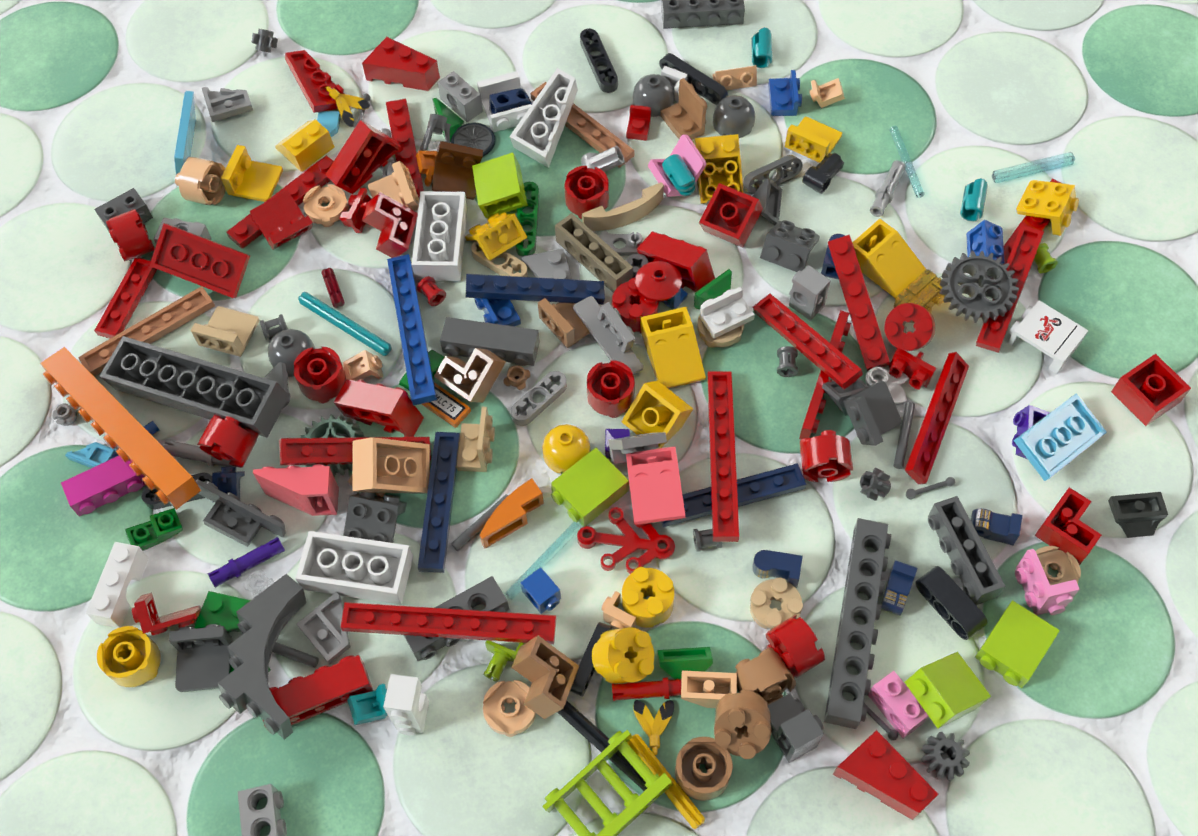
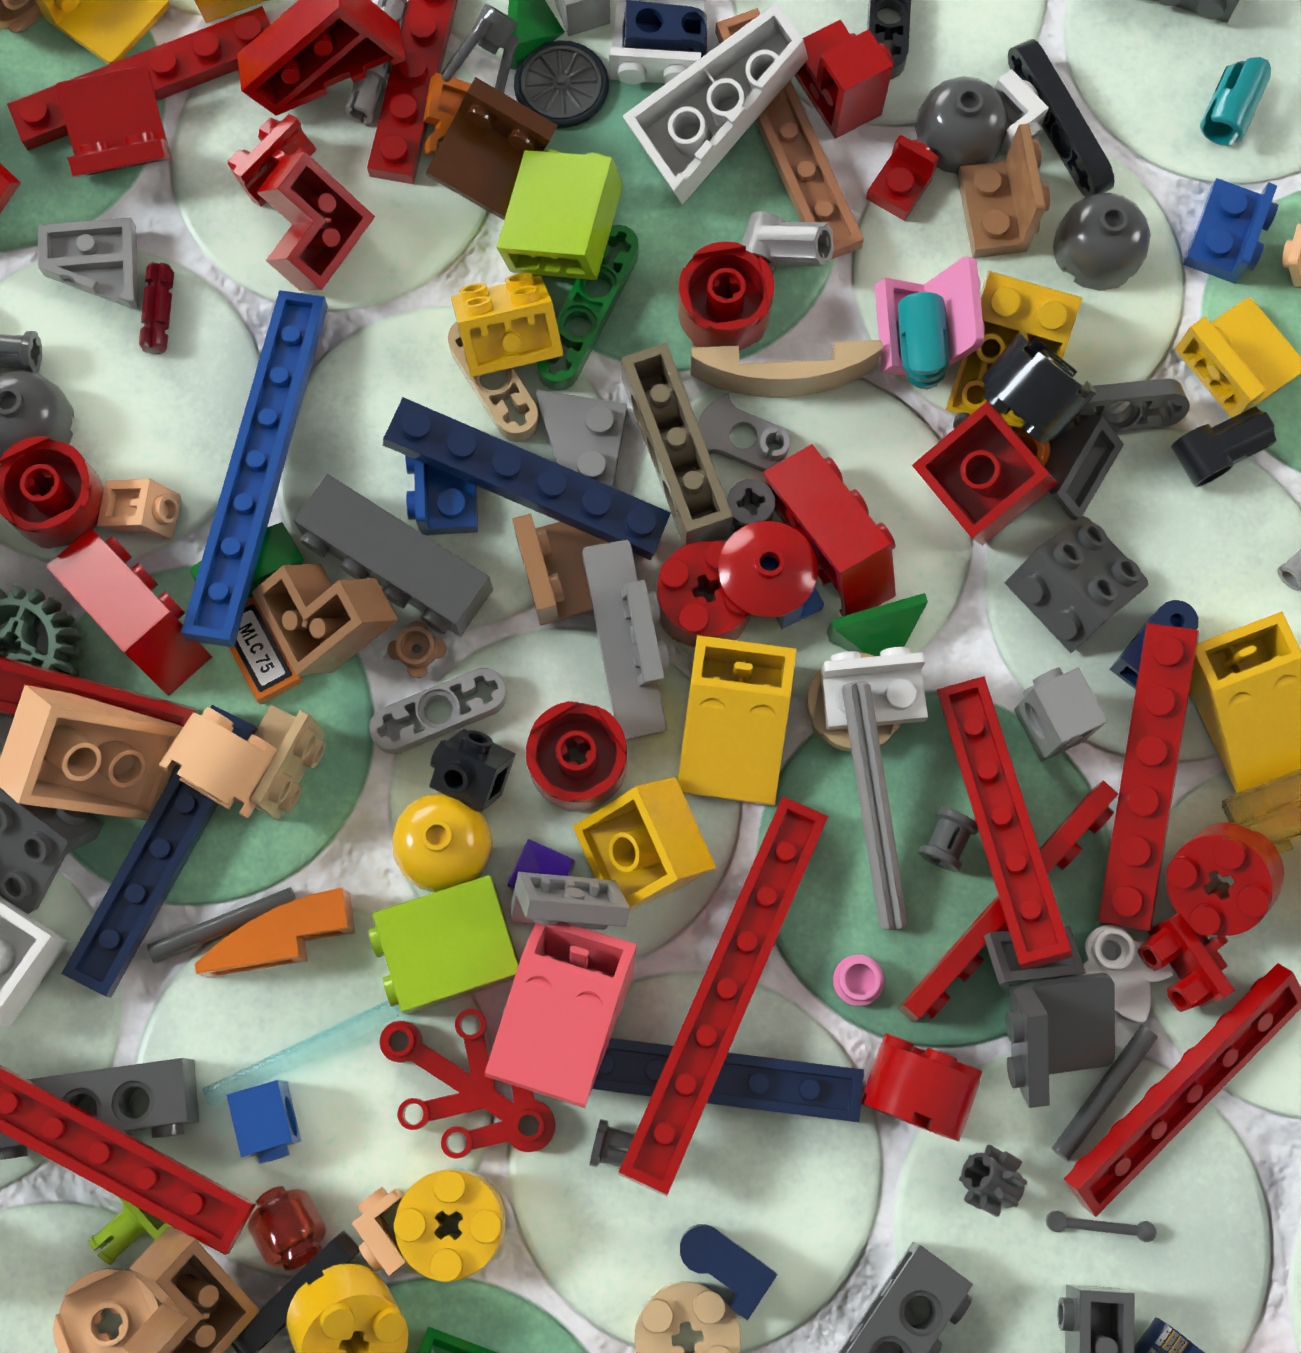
camera: 20 degrees right, 15 degrees up
teal axle [298,292,392,356] -> none
light nougat plate [303,184,349,227] -> none
light nougat bracket [368,161,419,211] -> none
white brick [412,191,468,281] -> none
red bush [417,276,446,306] -> none
light nougat hinge [713,65,757,90] -> none
none -> light grey wing [38,218,138,309]
none -> light nougat brick [159,707,277,819]
none -> clear red head [247,1186,327,1271]
none -> black brick [429,729,516,813]
none -> red brick [794,19,894,139]
none -> bright pink plate [833,955,884,1006]
none -> light grey axle [842,681,908,930]
none -> black brick [982,331,1097,444]

